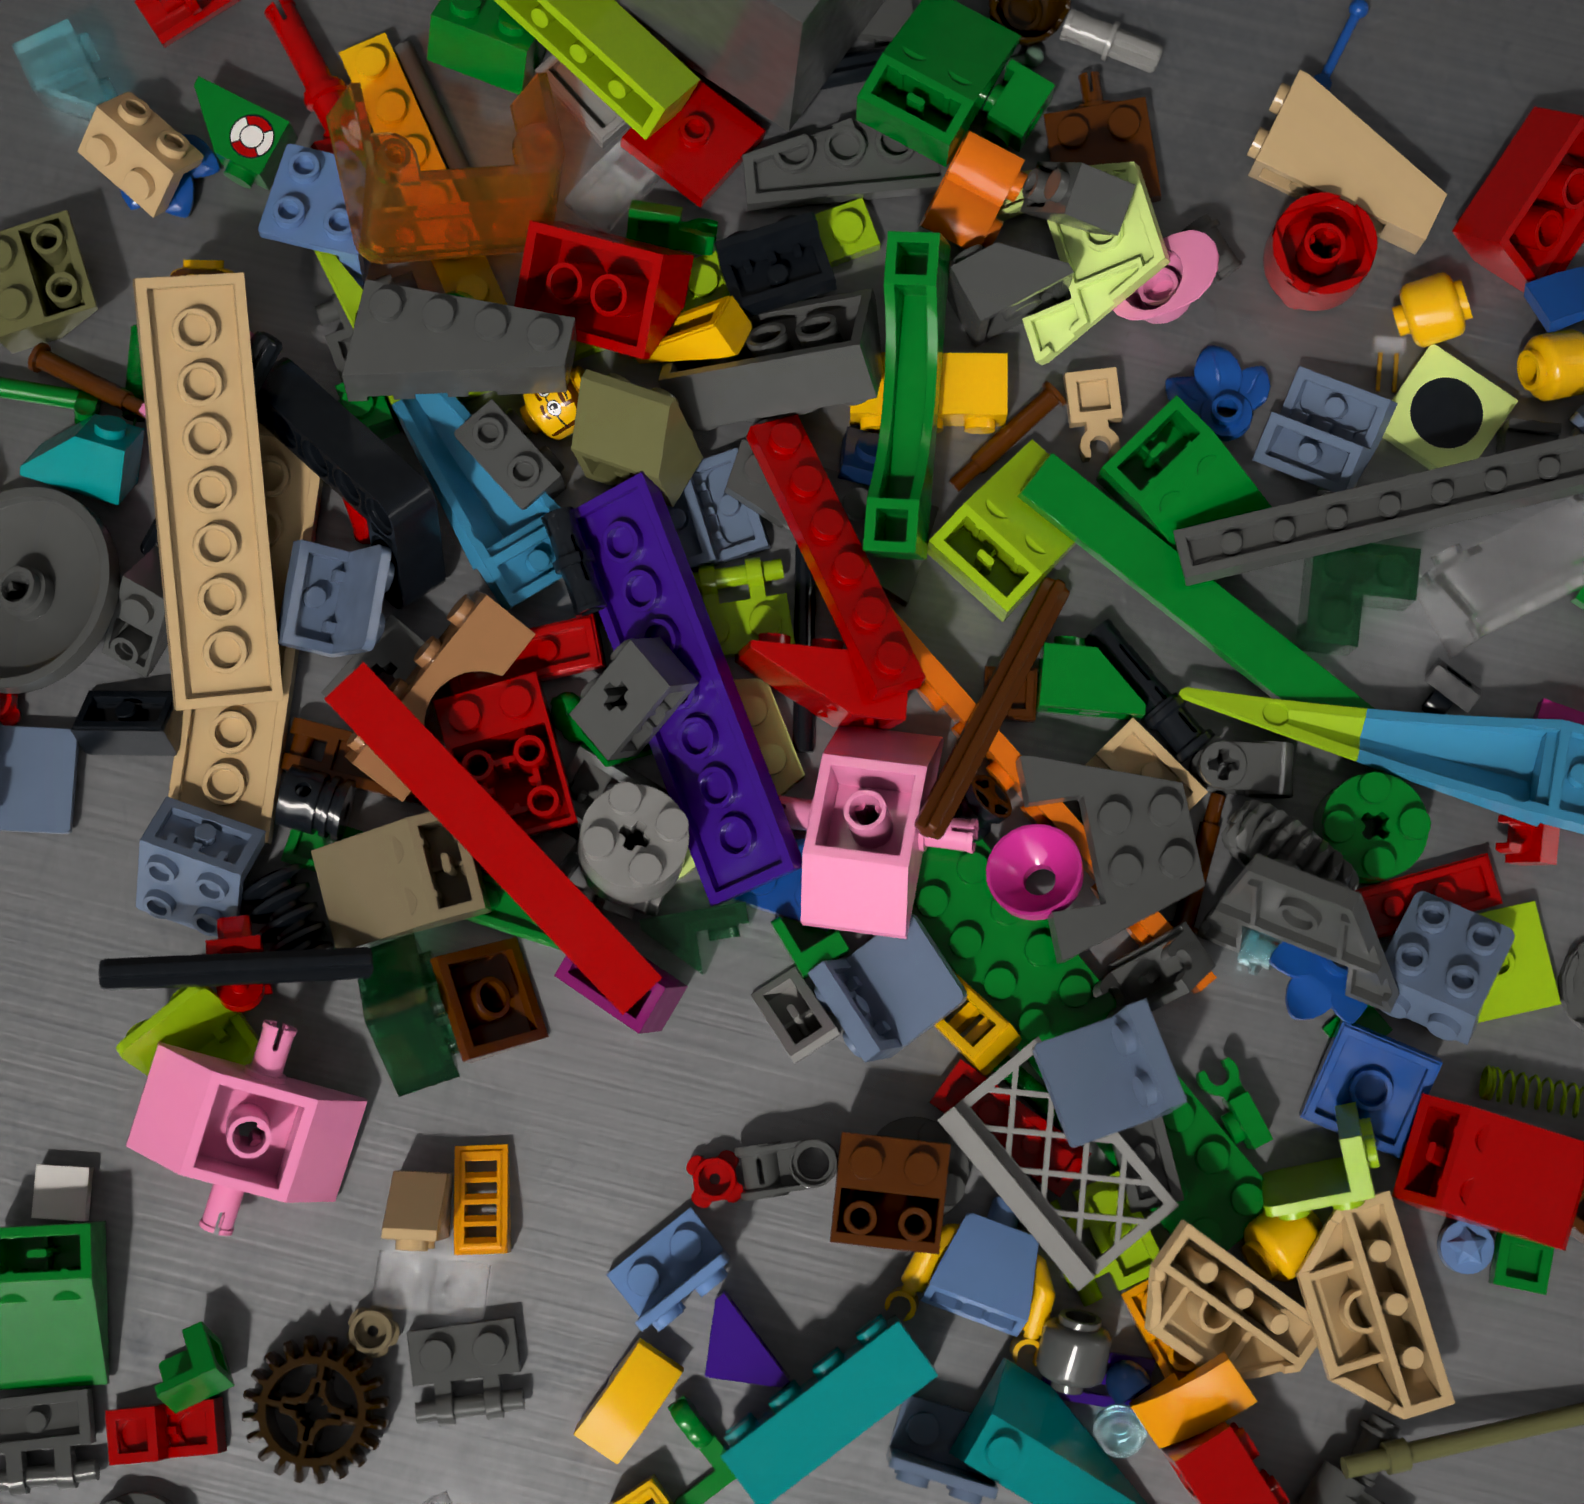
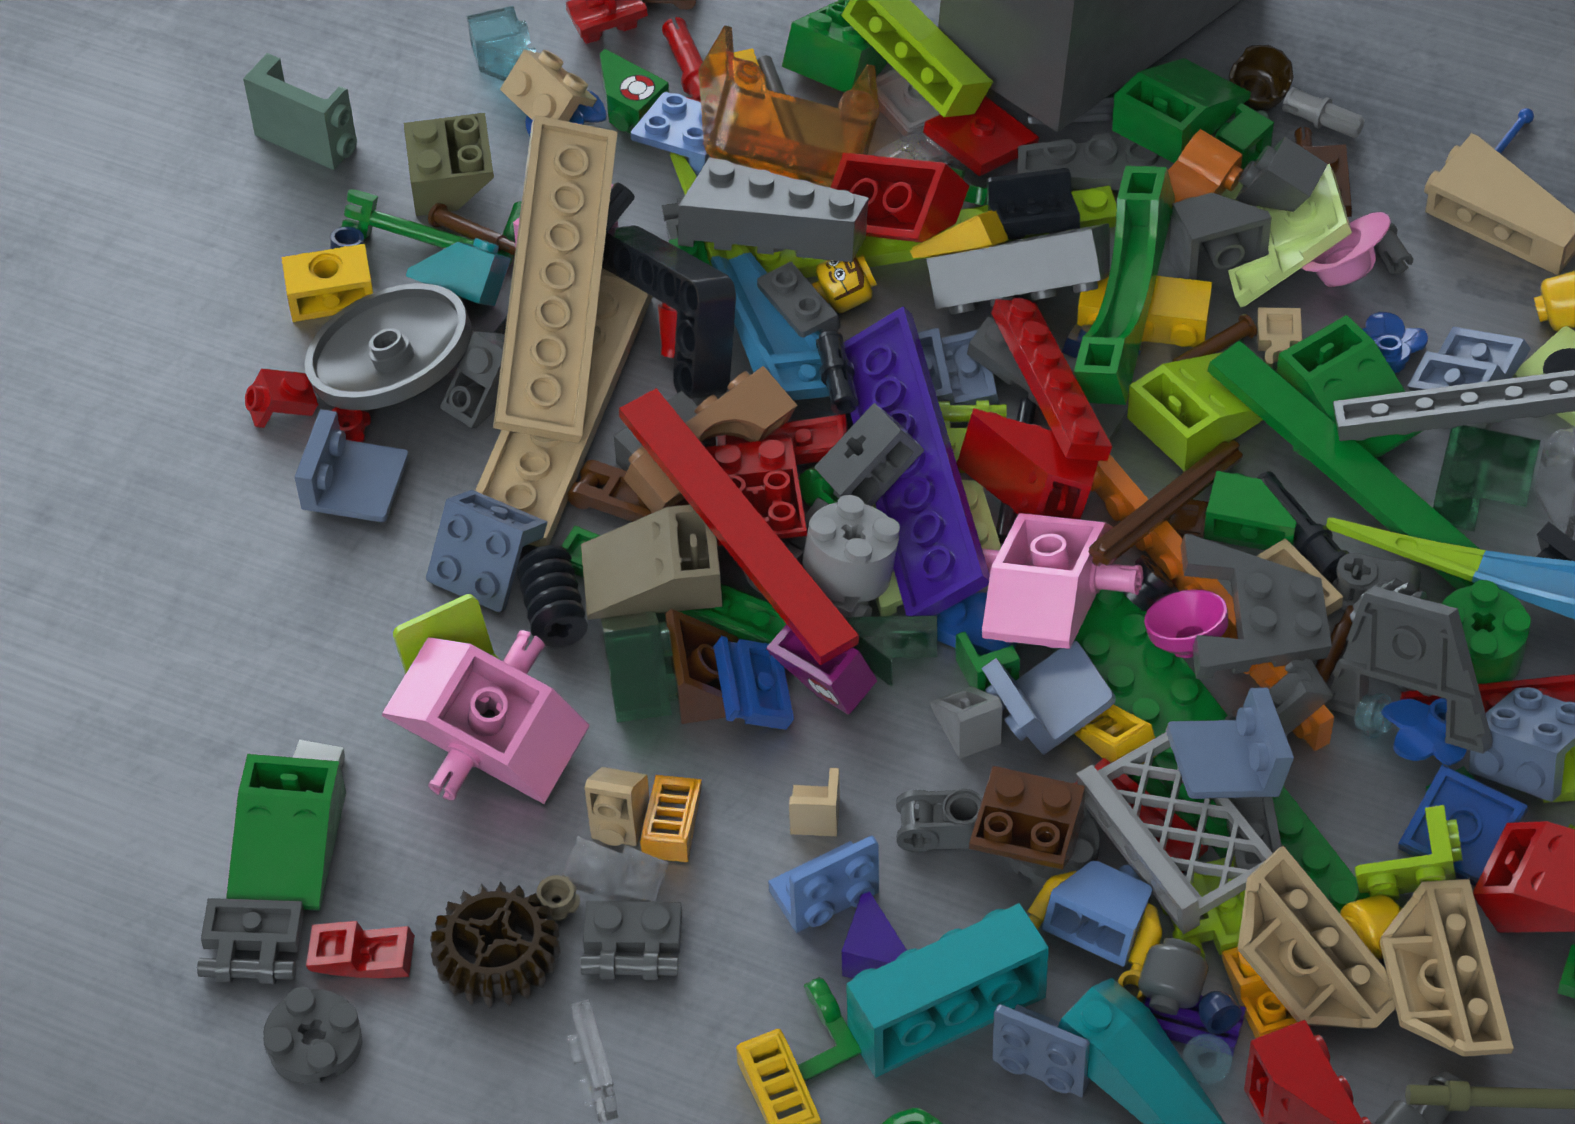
camera: 10 degrees right, 30 degrees down
black slope [70,690,183,756] -> none
black axle [99,947,373,991] -> none
green panel [155,1321,235,1413] -> none
red hips [205,915,273,1012] -> none
black piece [275,764,356,841] -> none
sand blue bracket [277,539,394,658] -> none
olive slope [571,369,703,507] -> none
yellow slope [573,1338,684,1465] -> none
red plate [686,1150,744,1208] -> none
light orange slope [1129,1351,1257,1449] -> none
green plate [1196,1057,1273,1149] -> none
red brick [1263,192,1378,311] -> none
clear piece [1371,336,1406,393] -> none
medium blue tile [1437,1220,1494,1274] -> none
none -> blue plate [713,636,794,730]
none -> tan panel [789,768,840,837]

